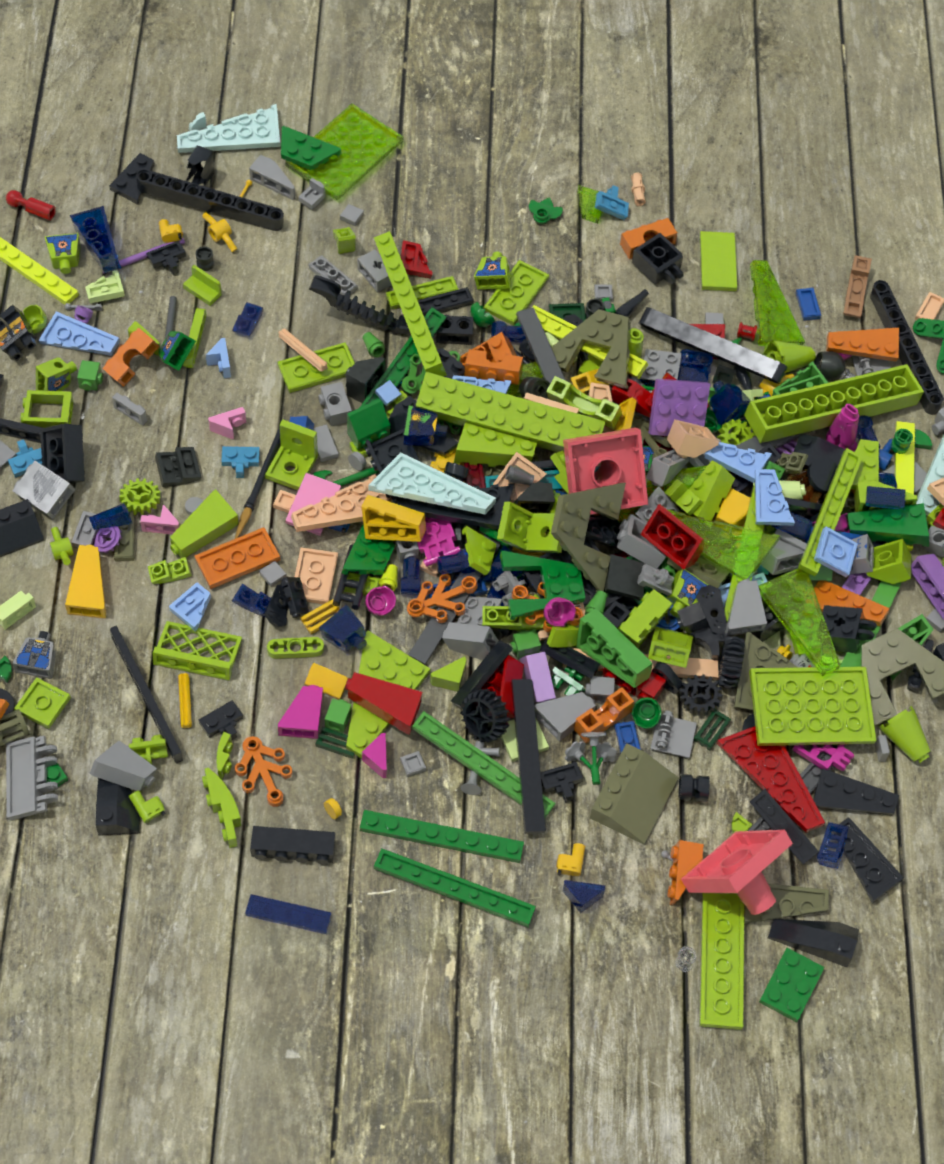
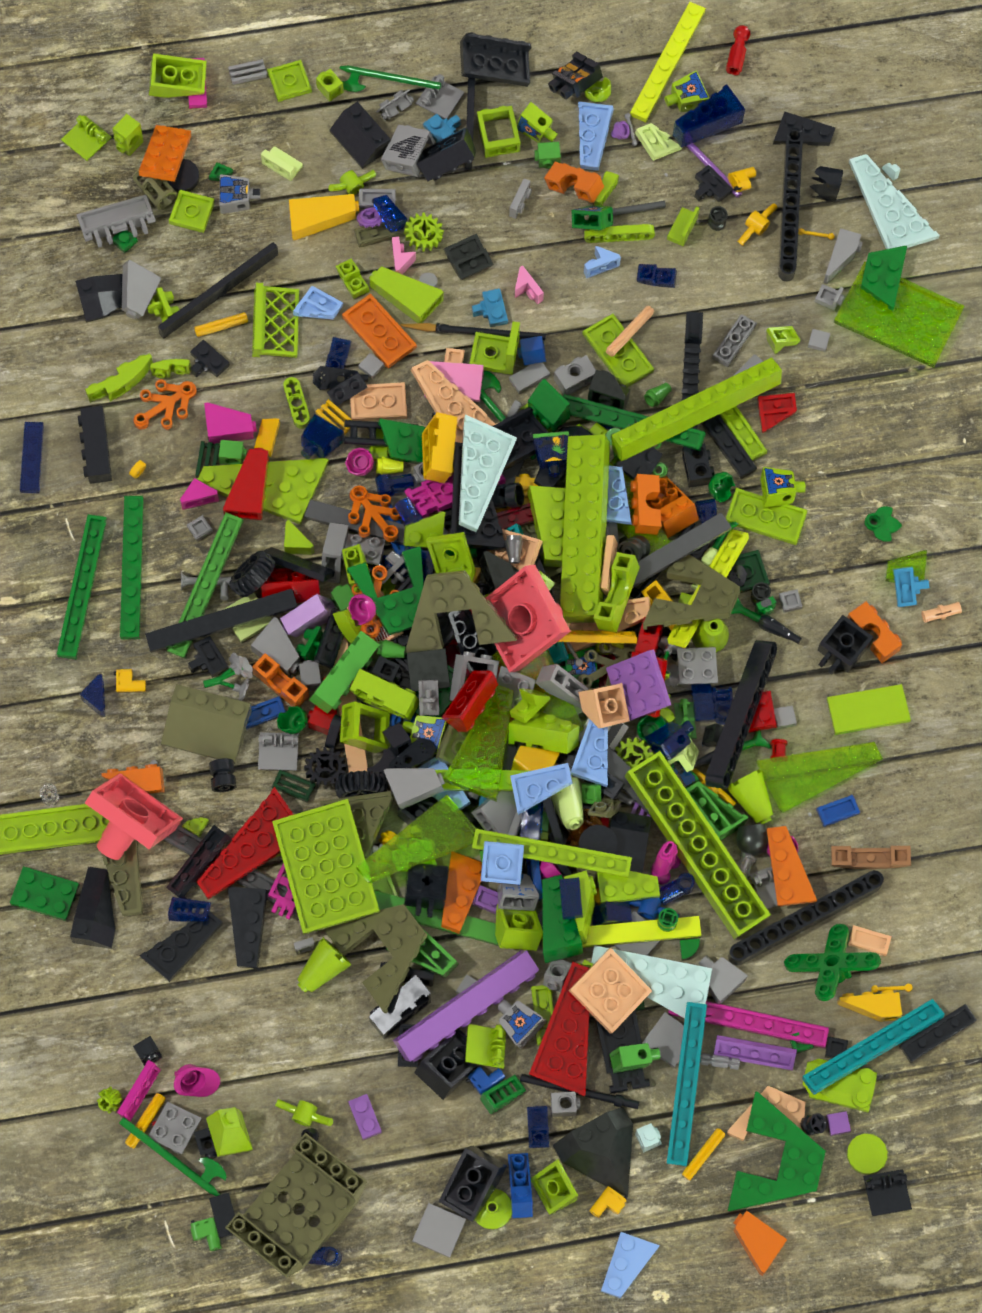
camera: 80 degrees right, 10 degrees up
lime piece [129,790,166,823] -> none
light blue tile [375,380,401,406] -> none

